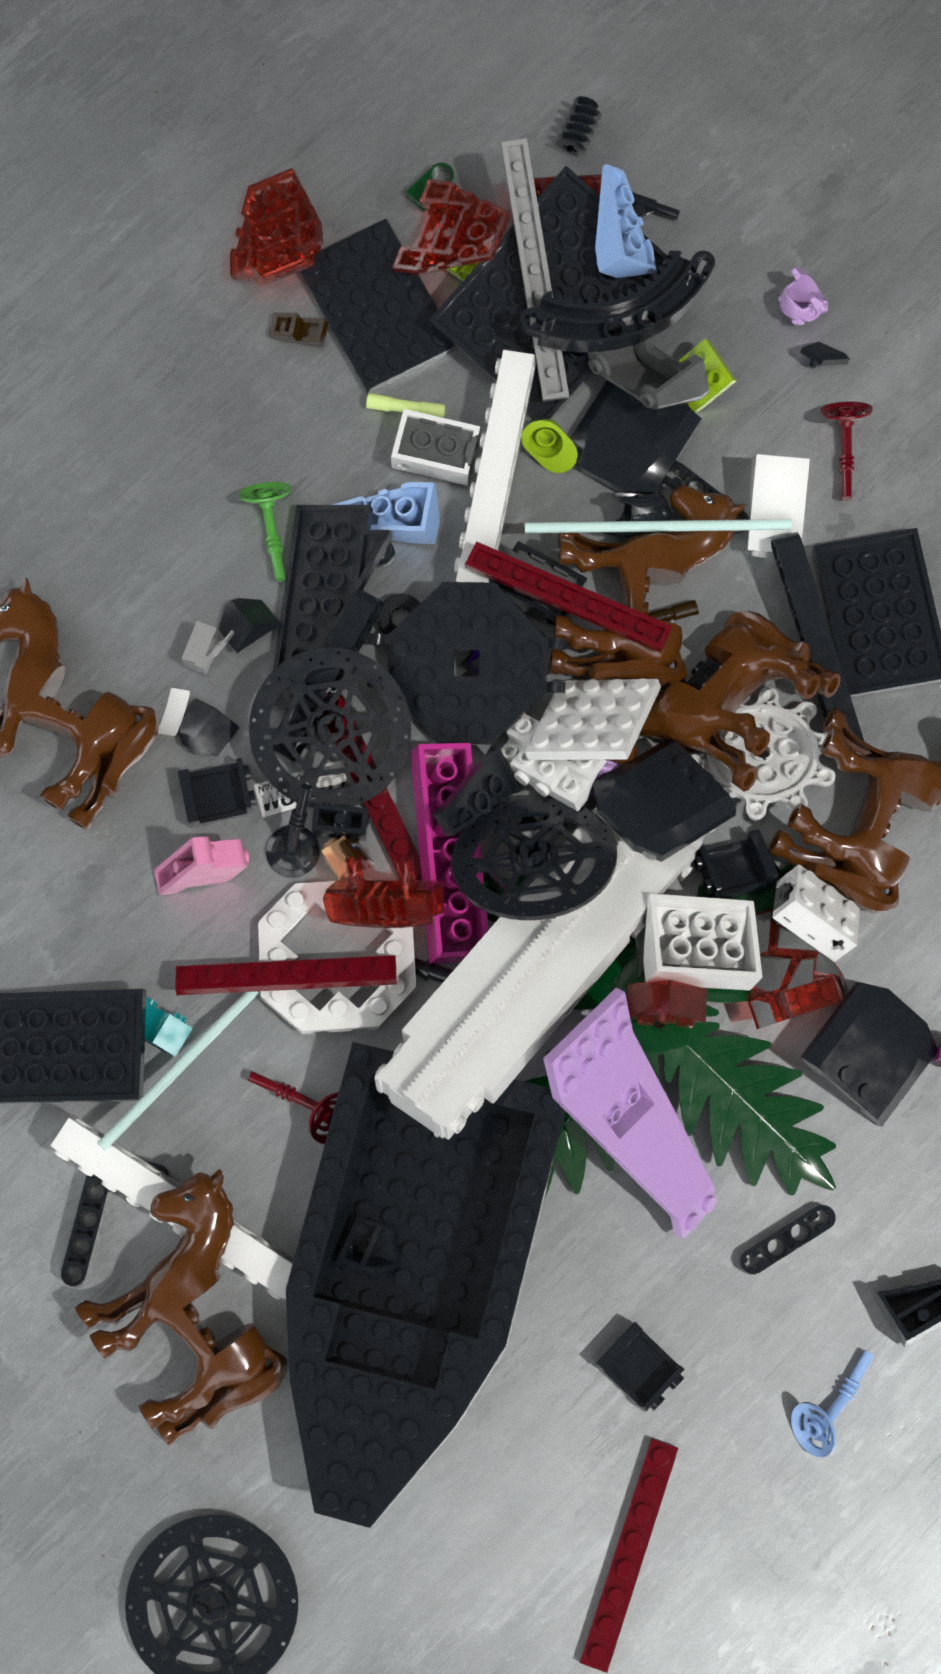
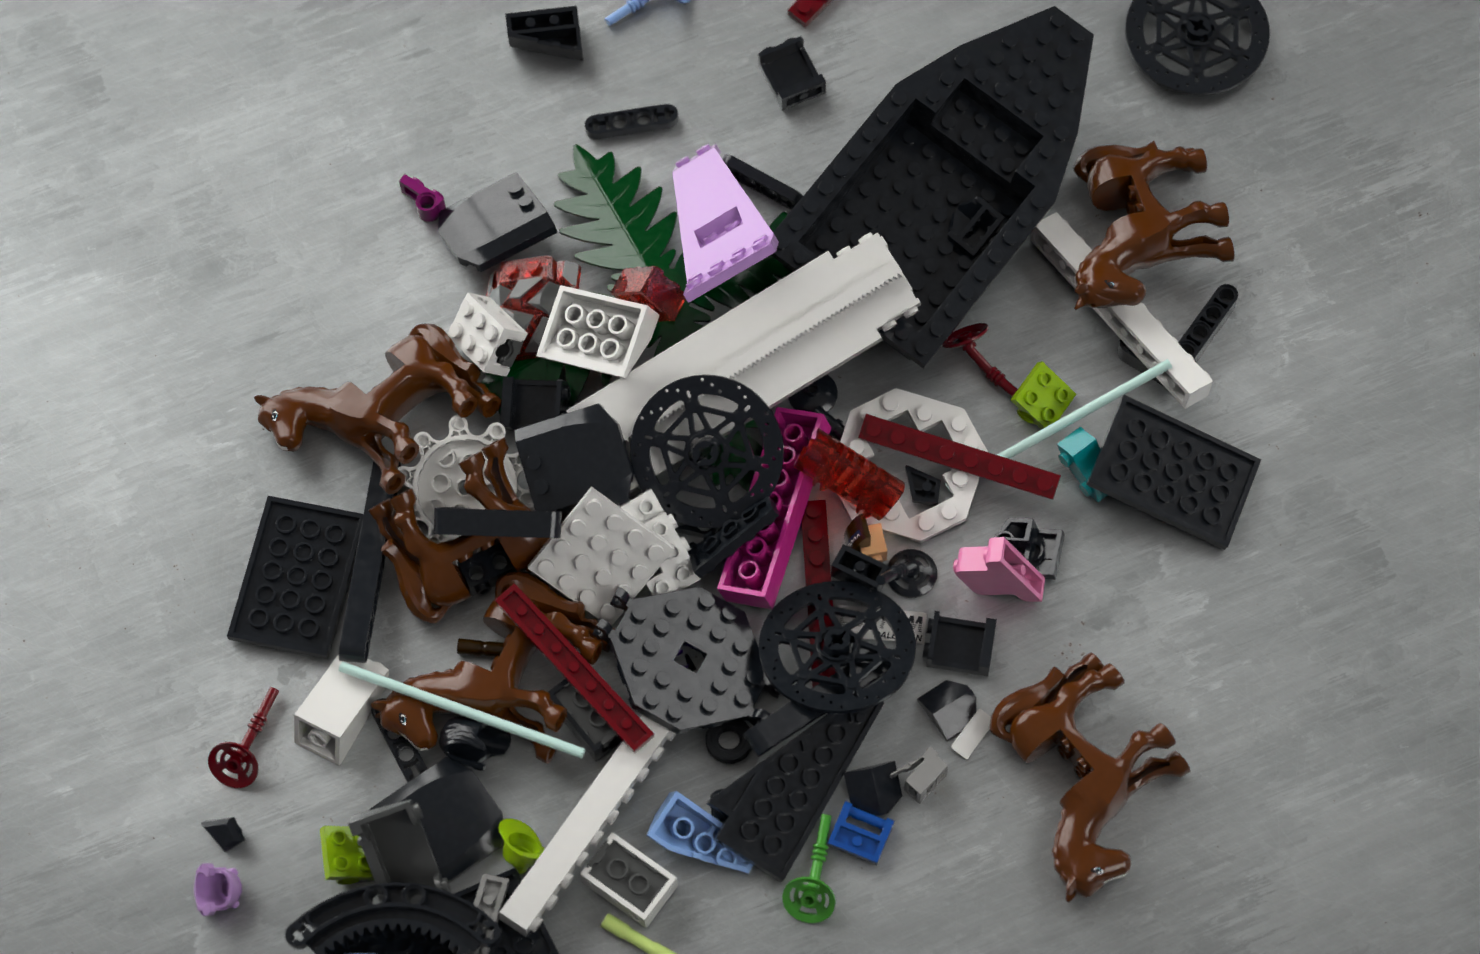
camera: 155 degrees left, 10 degrees down
none -> black beam [434,507,562,538]
none -> black beam [722,154,803,210]
none -> blue plate [828,801,895,865]
none -> black piece [905,465,941,505]
none -> black slope [993,517,1065,580]
none -> lime plate [1010,361,1076,429]

